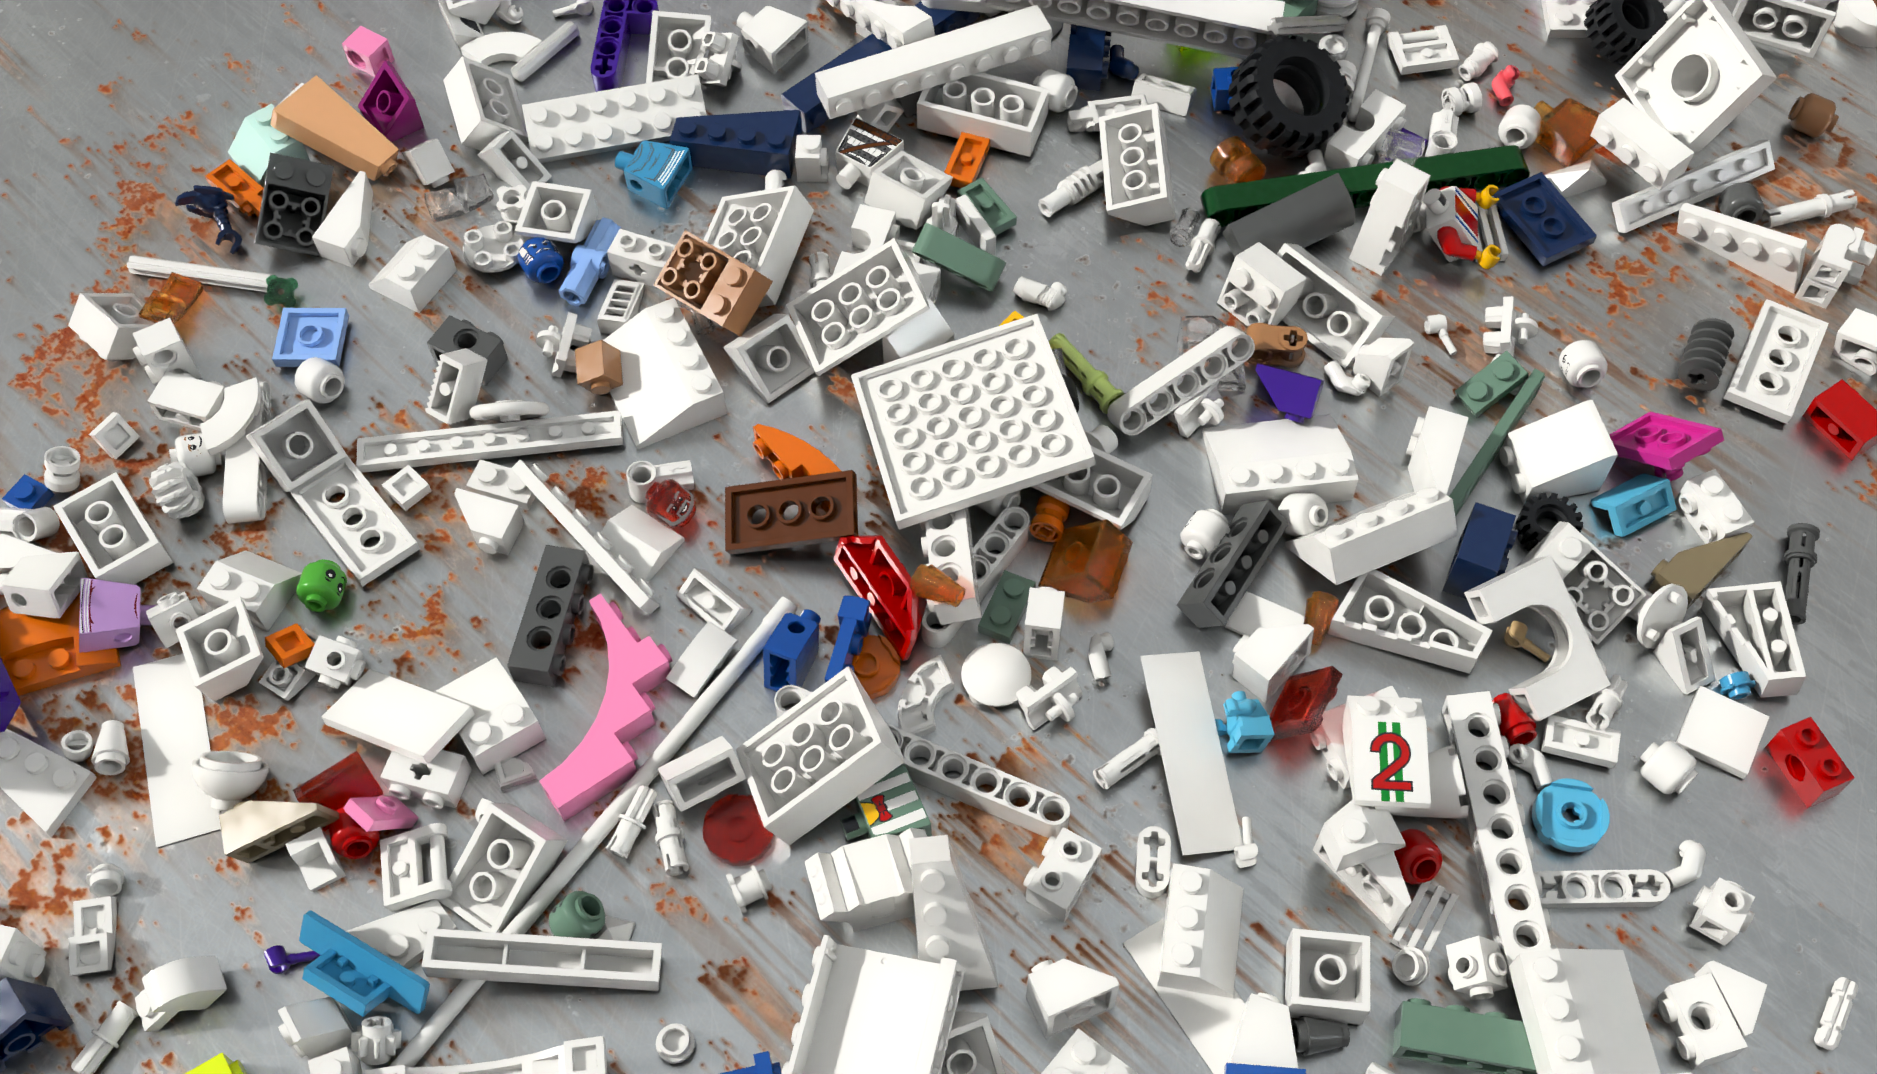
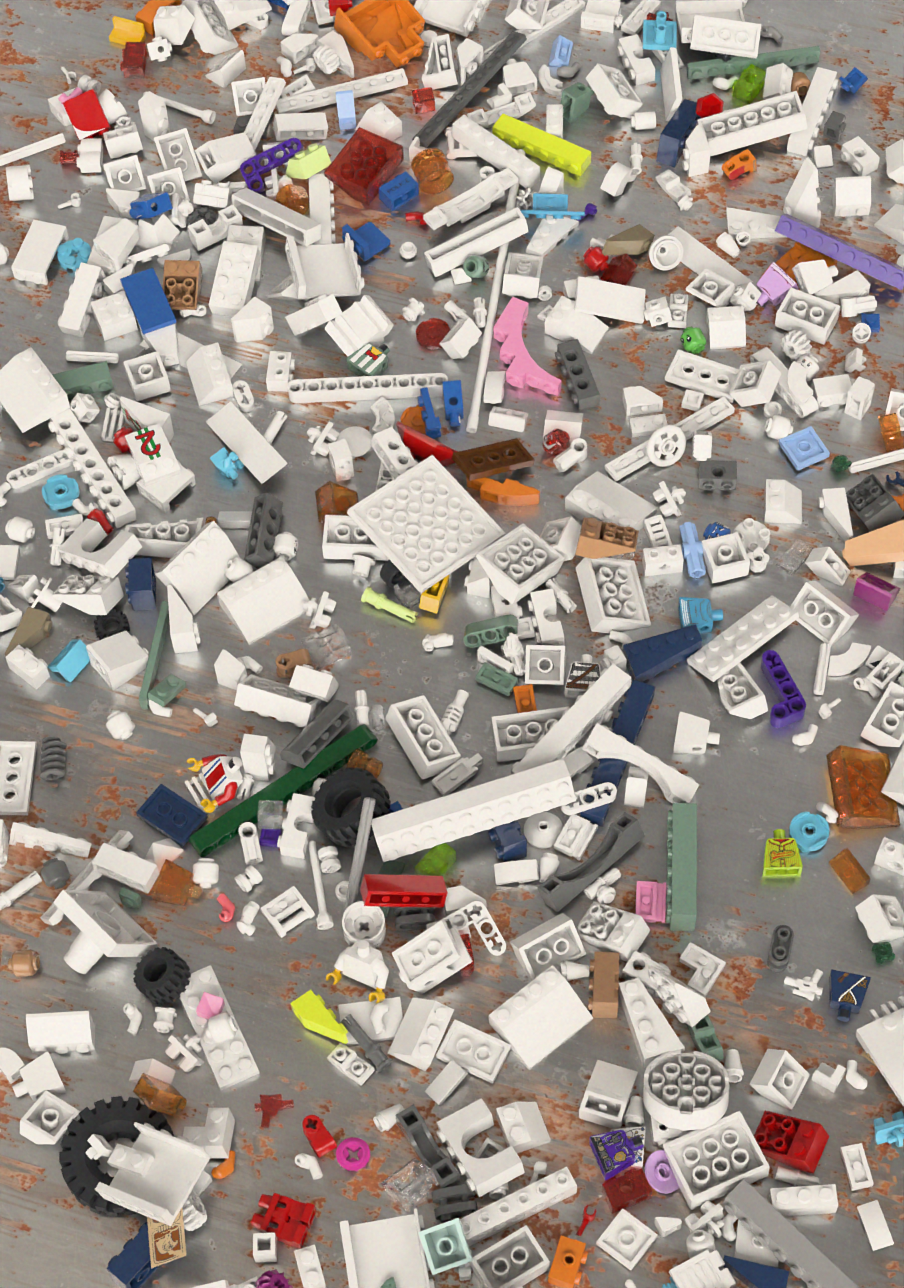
camera: 155 degrees right, 0 degrees up
orange plate [265,623,315,668] -> none
bright pink plate [343,795,419,832] -> none
white plate [380,823,453,912] -> none
white slope [478,130,552,195] -> none
white plate [511,459,660,615] -> none
medium nougat brick [575,340,623,395] -> none
white hips [695,32,742,87] -> none
white slope [736,666,905,846] -> none
clear orange cone [910,564,966,607] -> none
sand green plate [978,570,1036,644] -> none
white head [1032,69,1078,113] -> none
white arm [1088,632,1114,681] -> none
white beam [1107,326,1255,436] -> none
white slope [1232,624,1314,703] -> none
white hand [1234,817,1258,868] -> none
dark purple slope [1255,363,1324,423] -> none
clear red plate [1269,666,1343,741] -> none
white slope [1319,809,1406,872] -> none
white hips [1483,296,1538,357] -> none
dark pink plate [1609,411,1724,481] -> none

